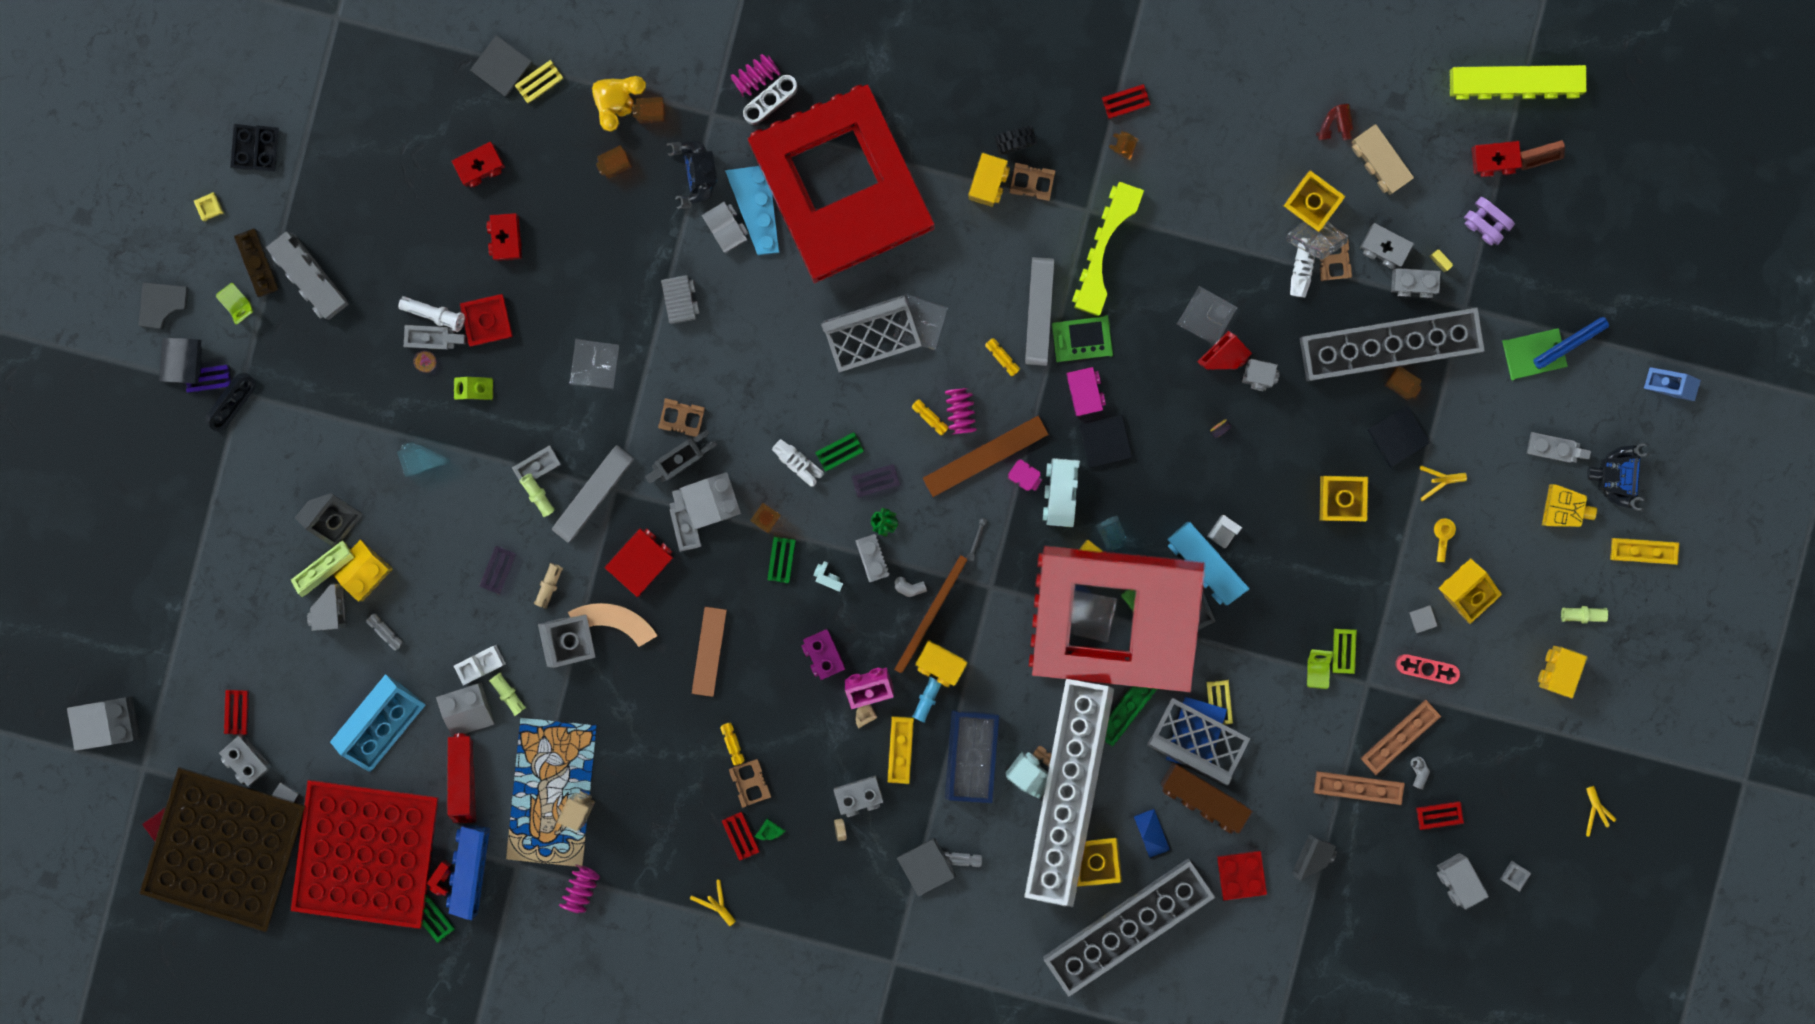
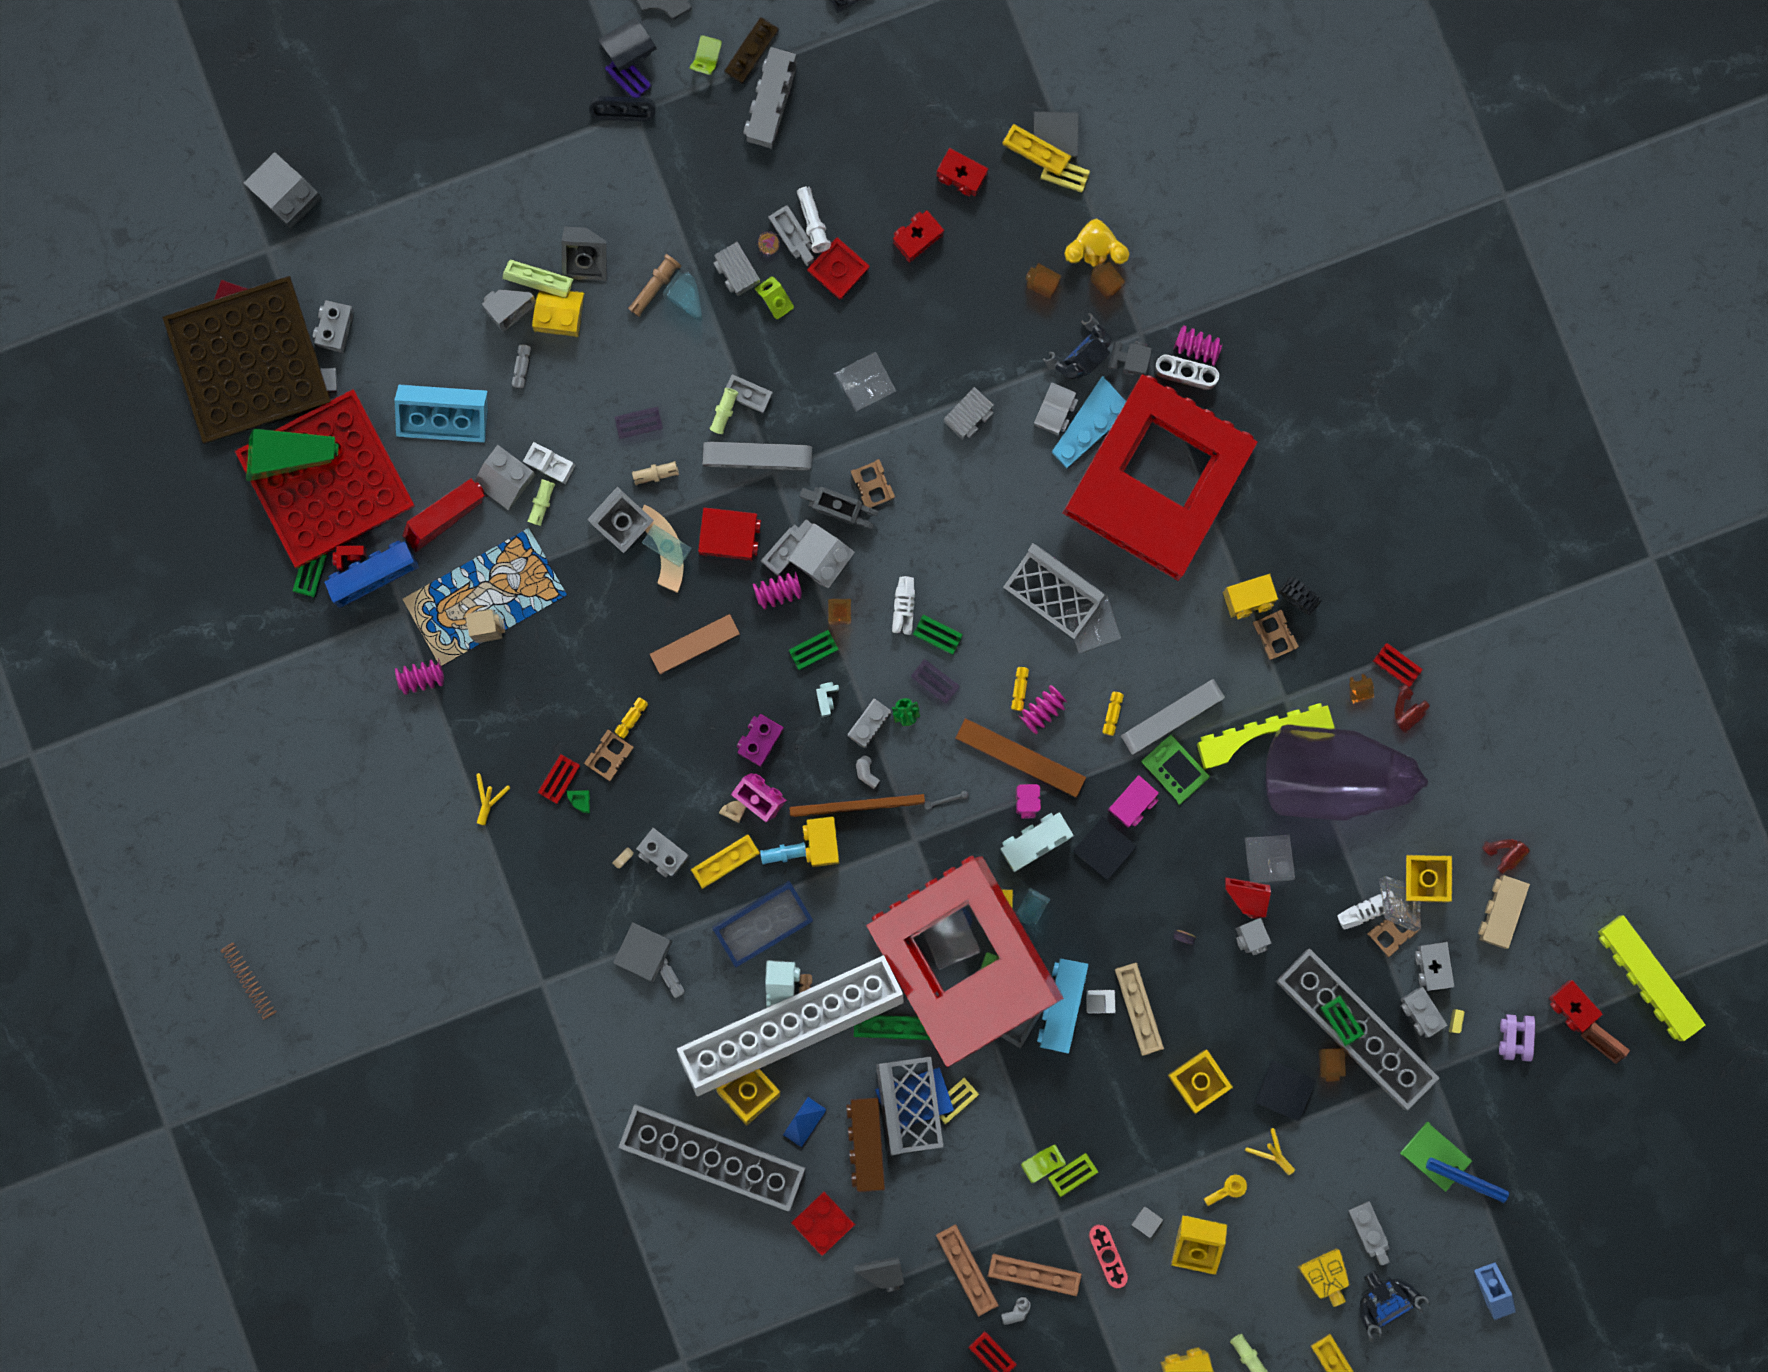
camera: 50 degrees right, 5 degrees down
red tile [224,690,249,735] -> none
none -> green slope [246,429,338,481]
none -> medium nougat pin [628,254,681,317]
none -> clear light blue plate [642,524,692,568]
none -> light grey brick [713,242,760,296]
none -> dark pink piece [753,571,802,610]
none -> yellow tile [1002,124,1071,177]
none -> dark grey brick [1108,341,1152,377]
none -> tan tile [1115,963,1164,1056]
none -> clear purple windscreen [1266,724,1428,821]
none -> green tile [1320,996,1365,1046]
none -> clear red plant [1395,685,1430,733]

